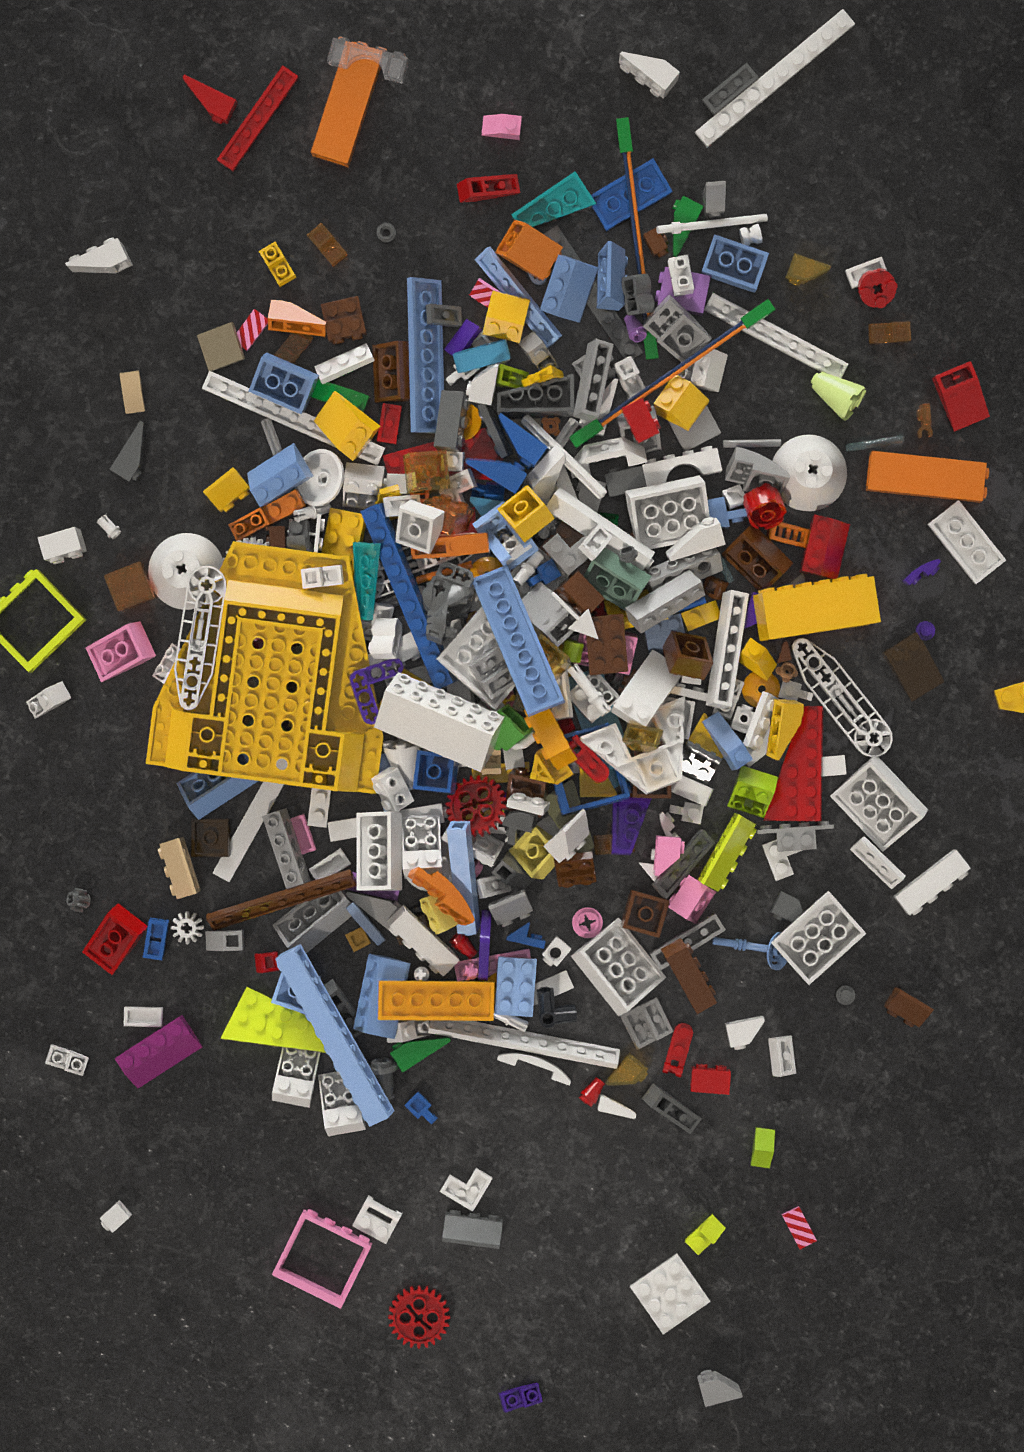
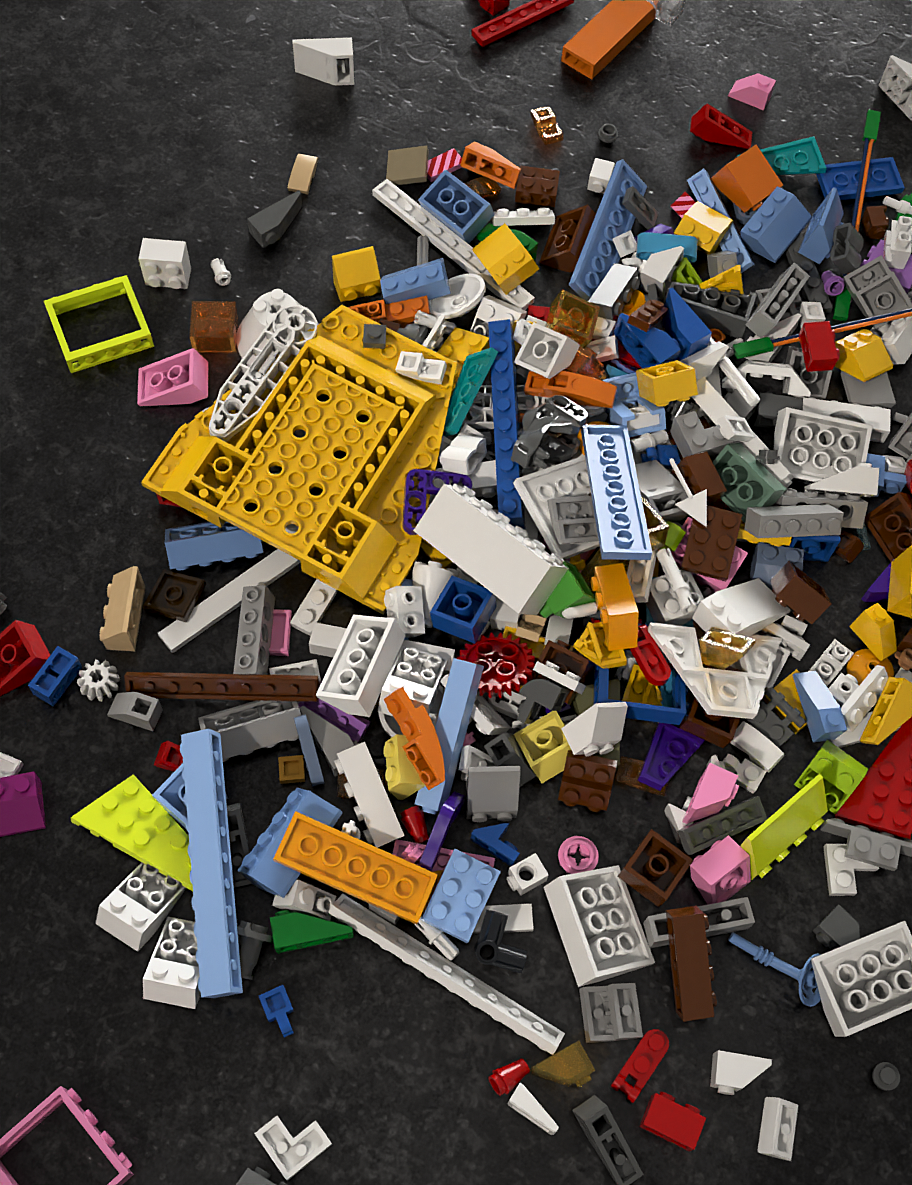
camera: 20 degrees right, 25 degrees down
white slope [26,681,71,719] -> none
yellow slope [259,242,296,287] -> none
white plate [352,1195,402,1244] -> none
red plate [377,403,402,444] -> none
white slope [497,1052,571,1086] -> none
yellow slope [681,600,720,632] -> none
white brick [706,590,749,709] -> none
none -> dark grey plate [363,324,386,349]
none -> white brick [587,158,615,194]
none -> white plate [613,230,637,258]
none -> reddish brown plate [627,300,669,332]

